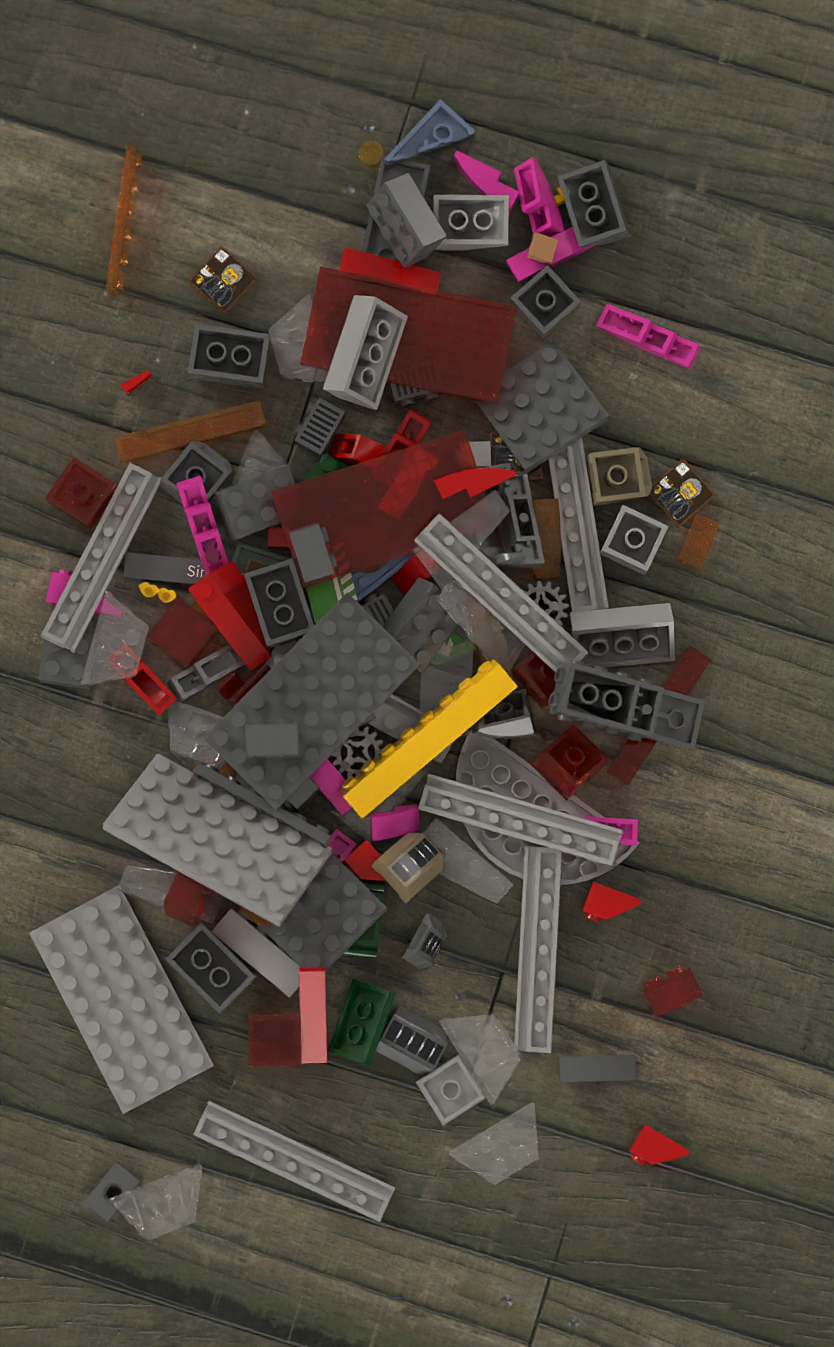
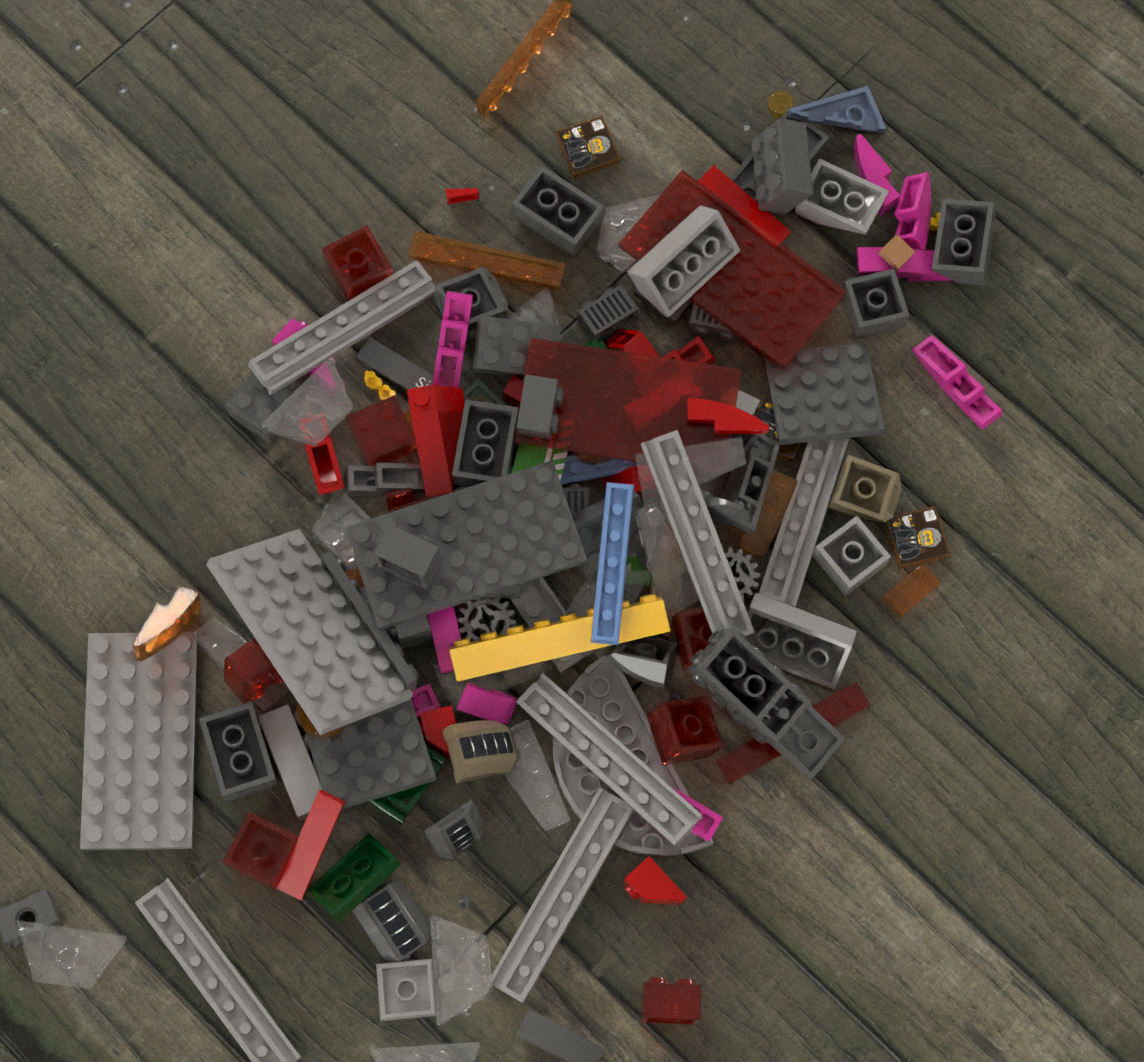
camera: 25 degrees right, 10 degrees down
none -> clear orange slope [133,587,201,662]
none -> medium blue tile [591,482,634,645]

